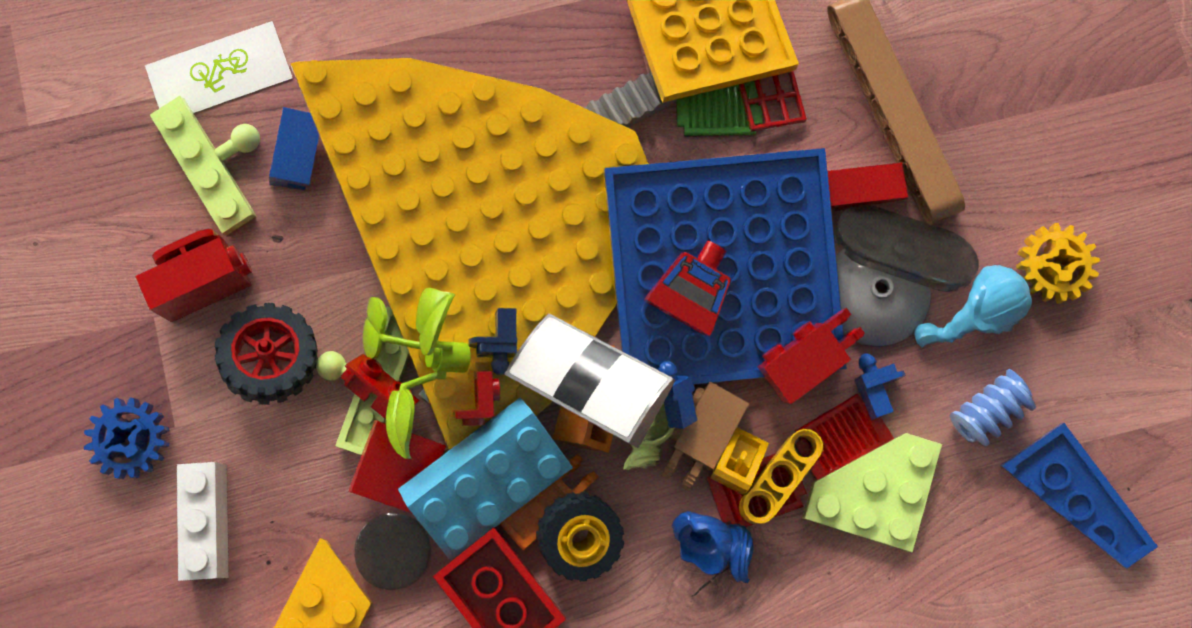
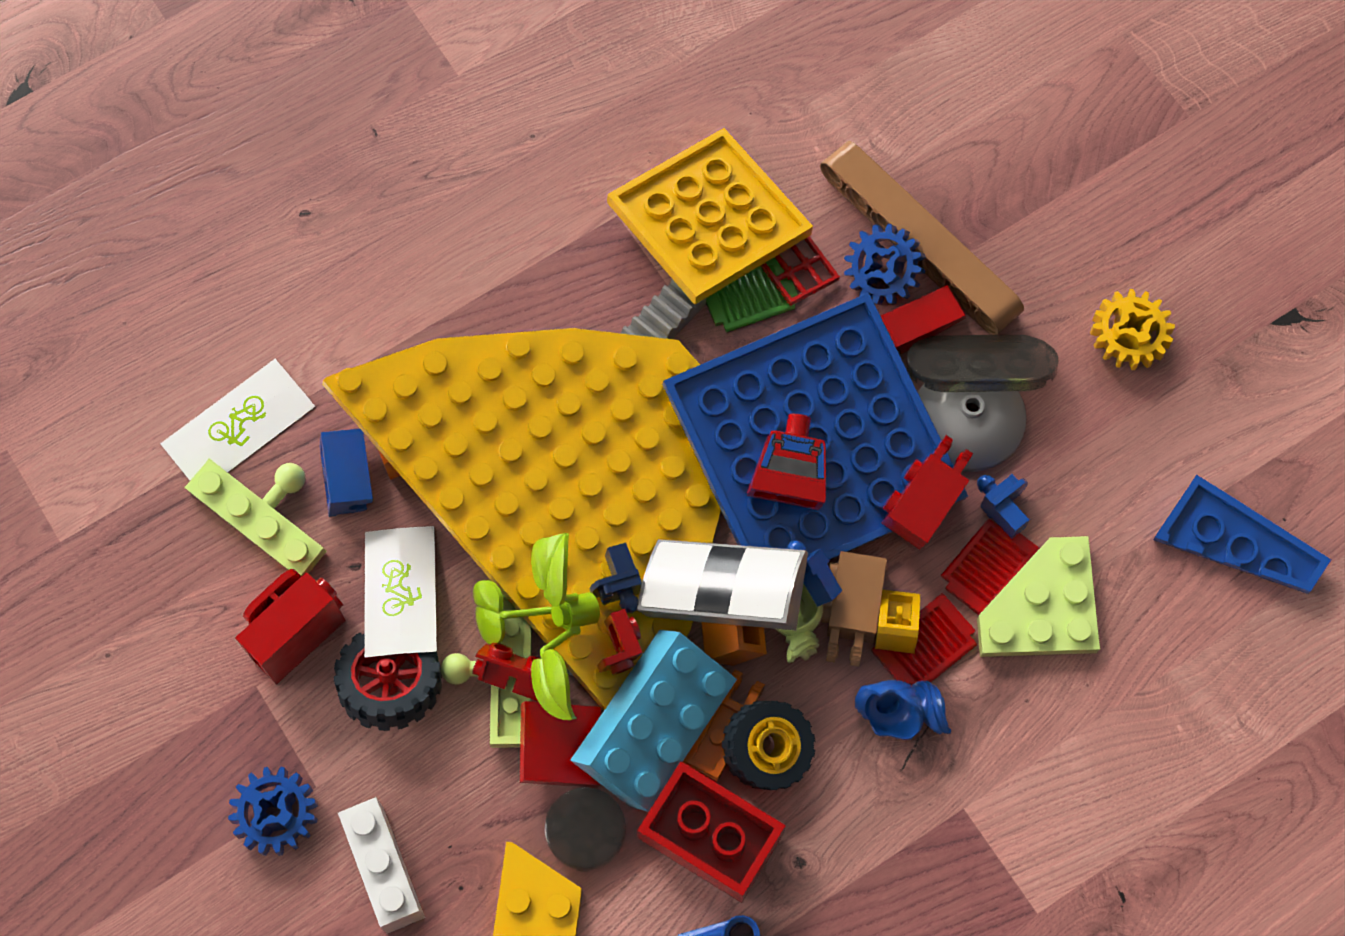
camera: 15 degrees left, 10 degrees down
yellow beam [739,429,823,524] -> none
medium azure hair [914,265,1032,348] -> none
light blue piece [950,369,1036,447] -> none
none -> white sticker [364,526,437,658]
none -> blue gear [844,224,926,305]

